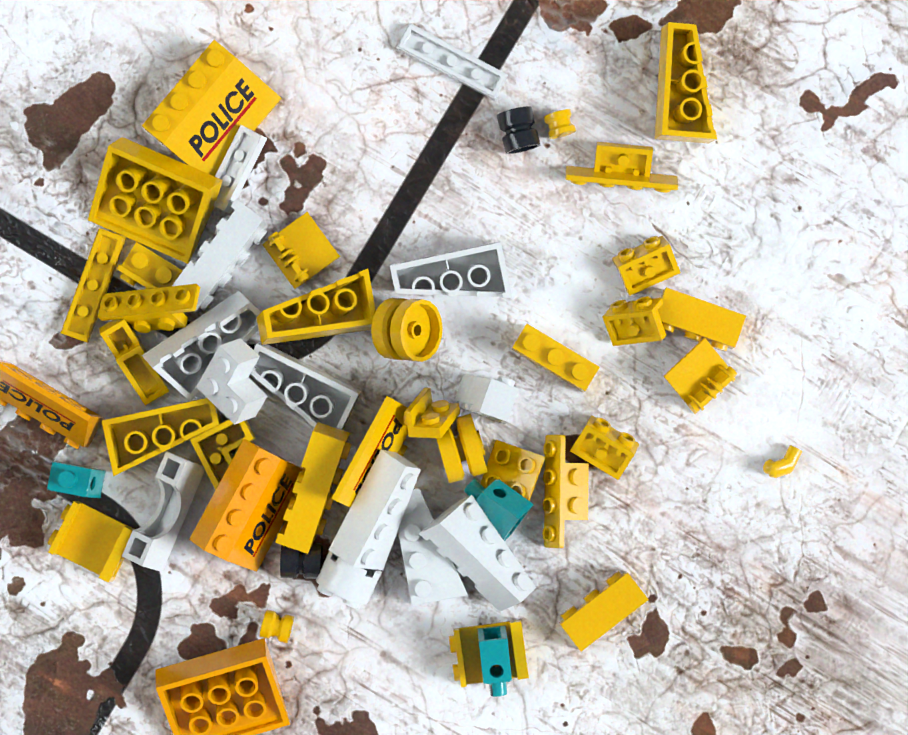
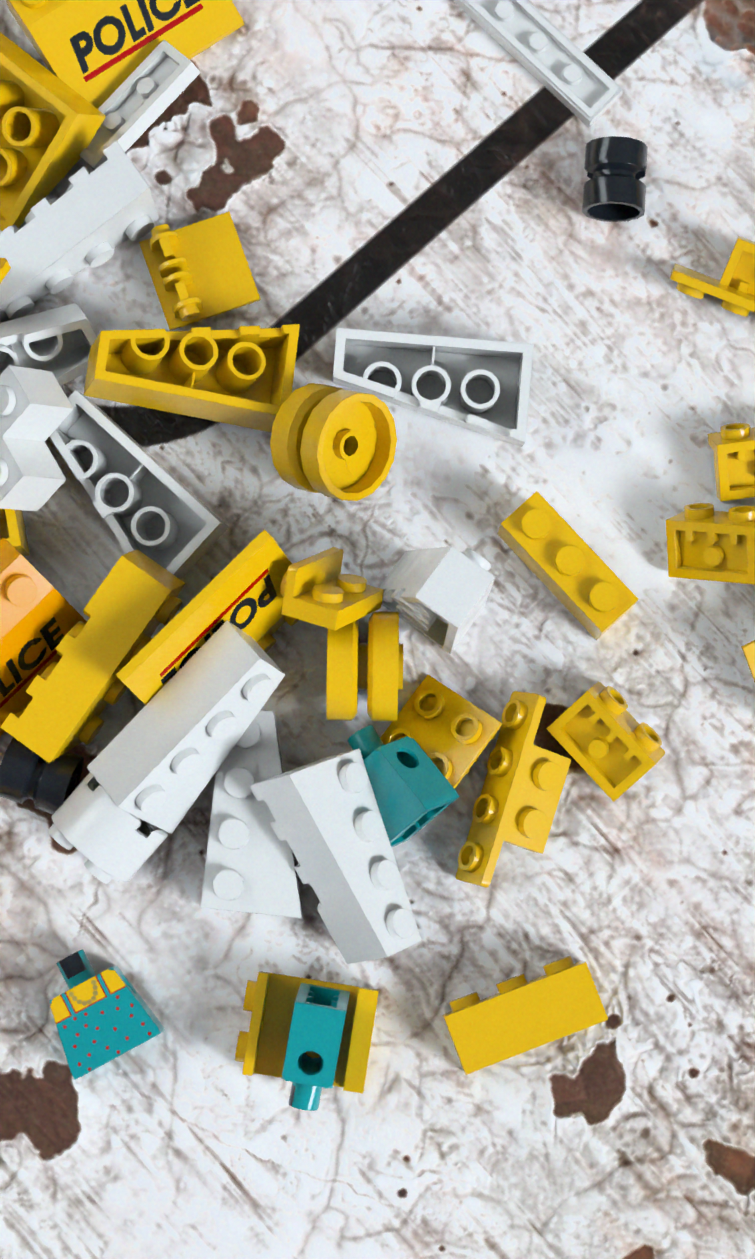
camera: 10 degrees right, 5 degrees down
yellow wheel [543,109,576,139] -> none
none -> teal torso [49,949,165,1080]

